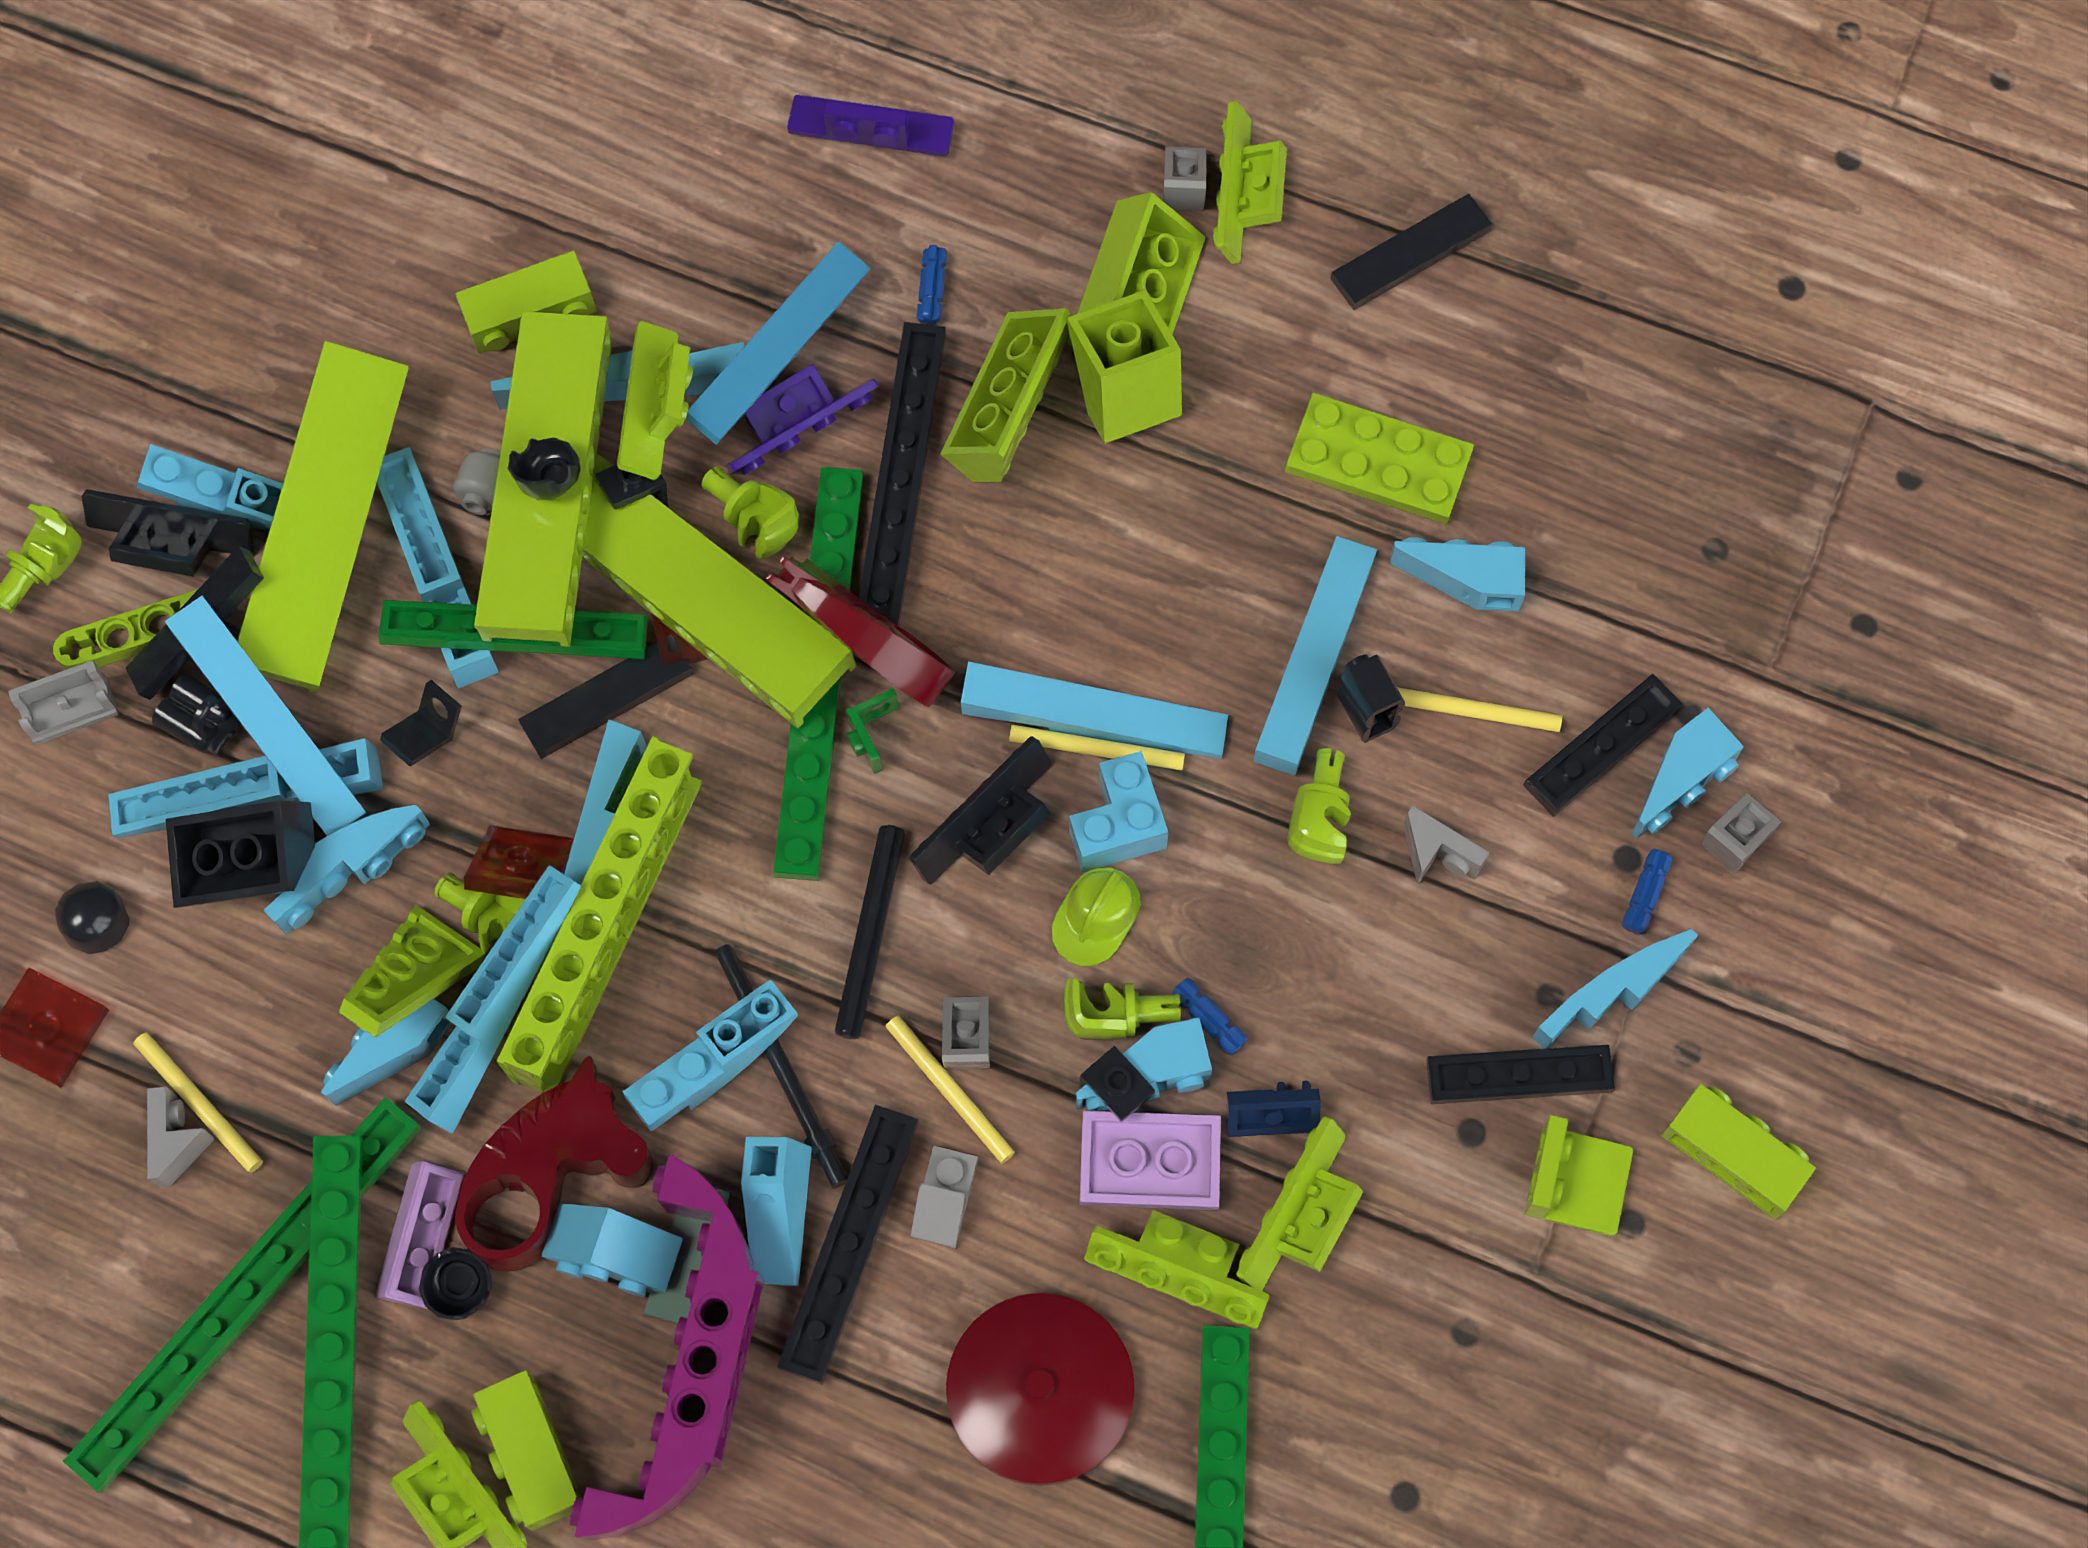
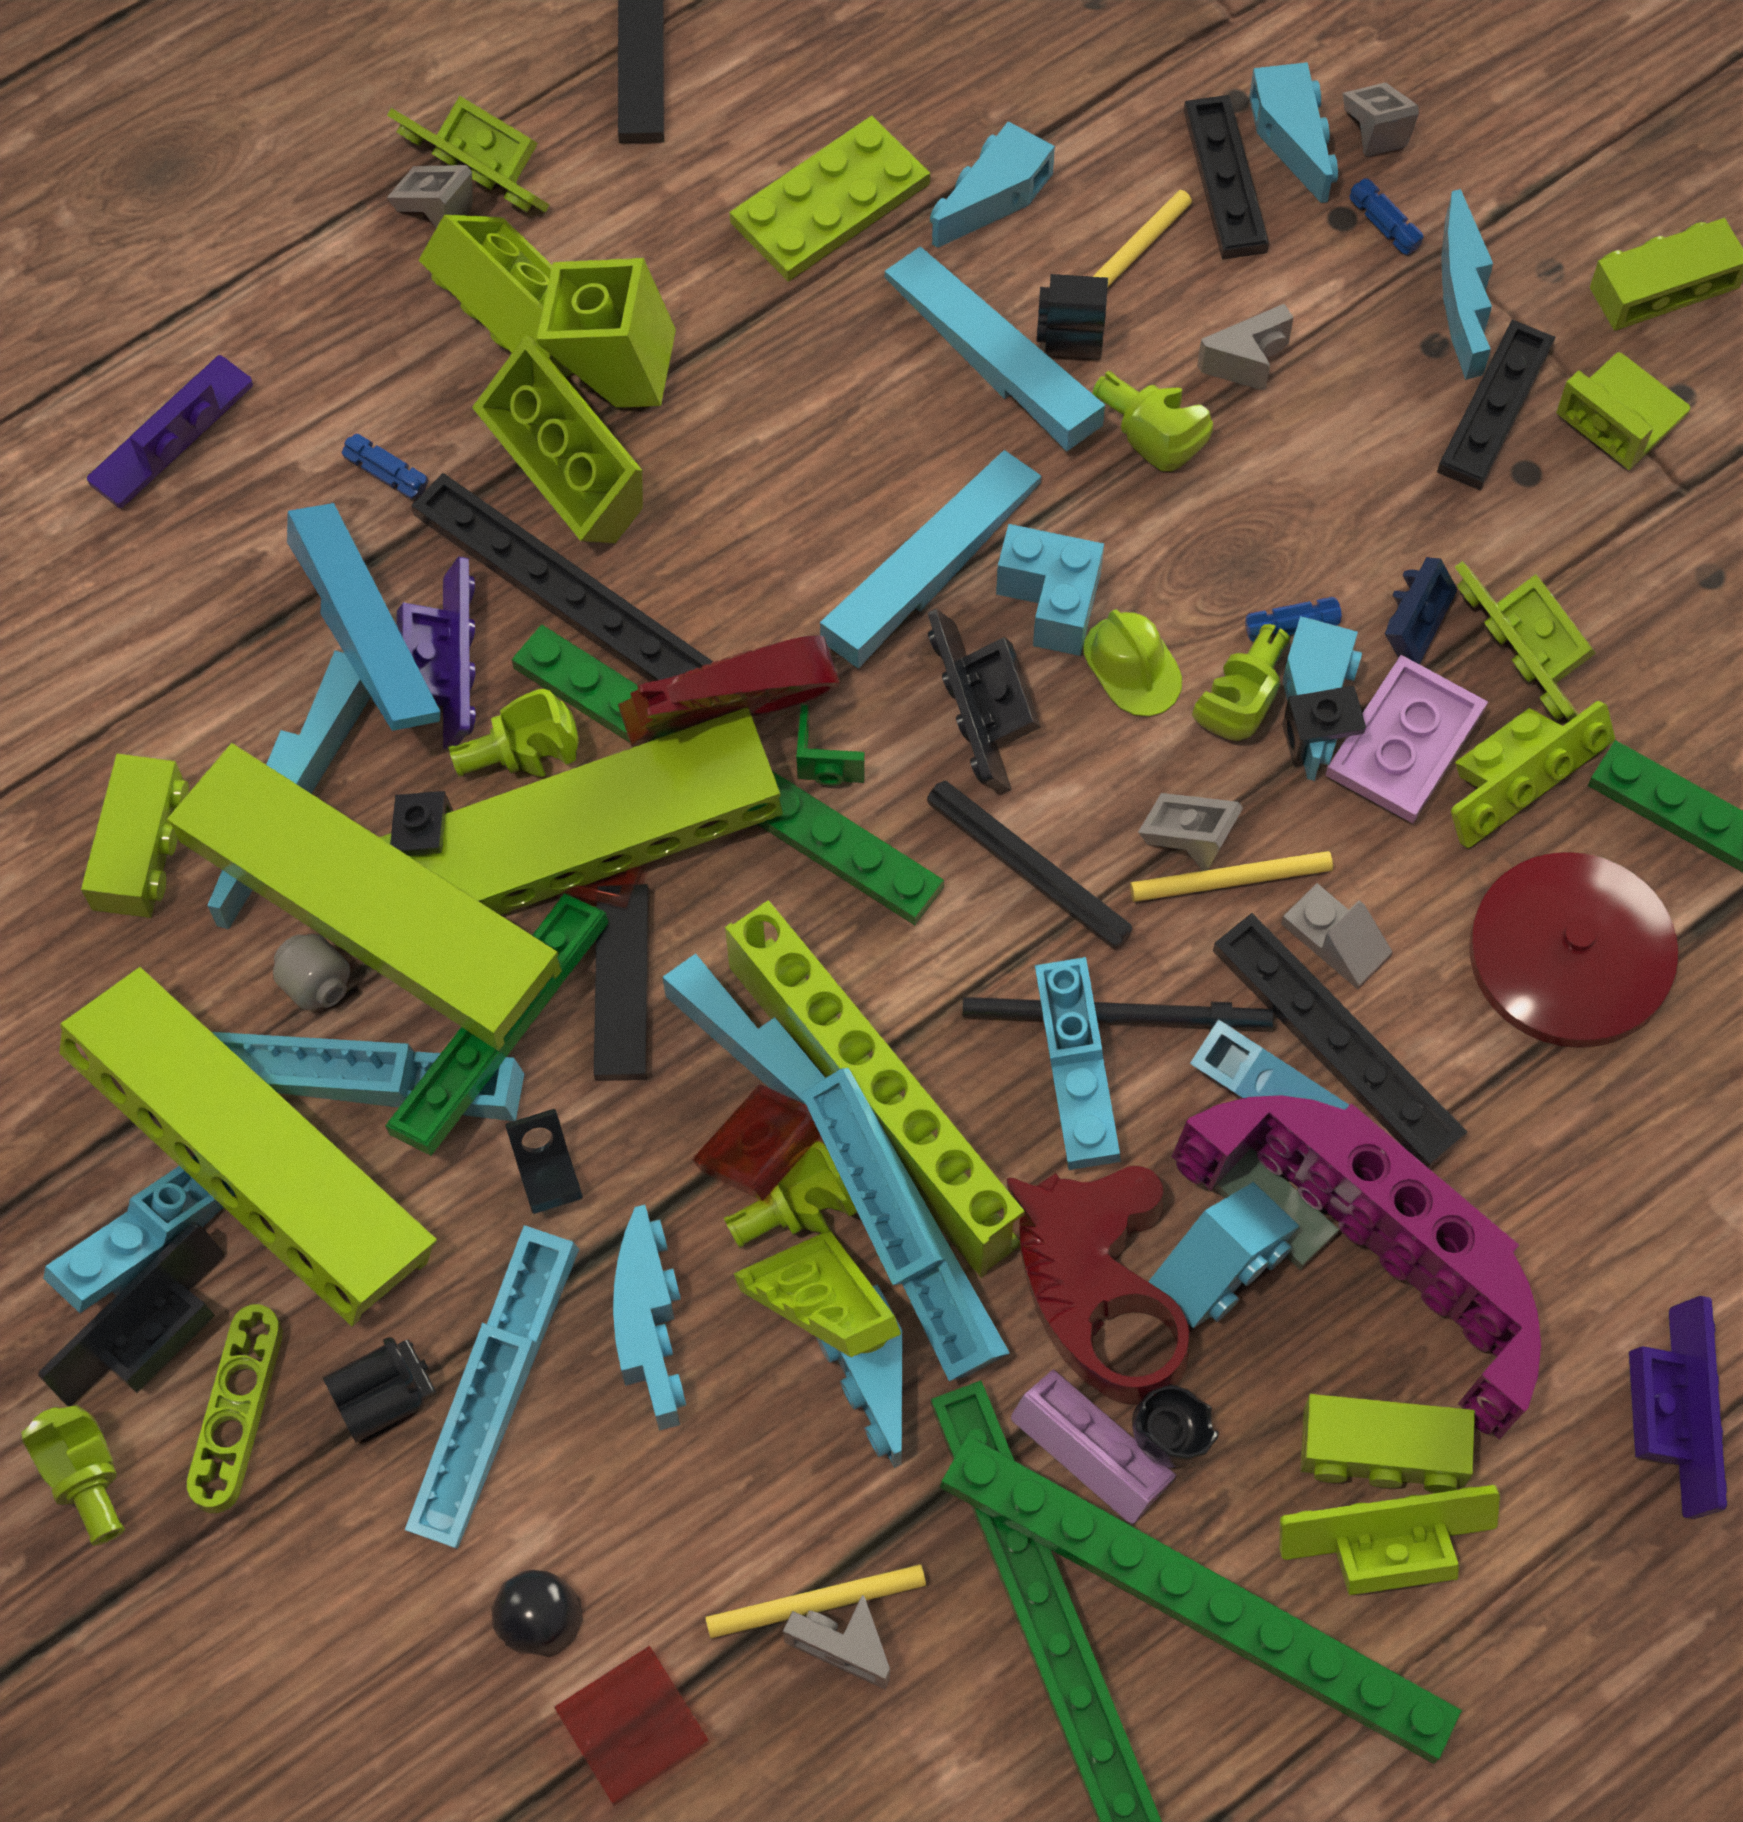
camera: 60 degrees left, 5 degrees down
light grey hinge [8,660,119,746] -> none
black tile [126,545,264,700] -> none
medium azure slope [165,596,367,836] -> none
black slope [165,800,315,908] -> none
black hair [508,437,581,500] -> none
lime bracket [617,321,693,480] -> none
light yellow bar [1009,724,1185,771] -> none

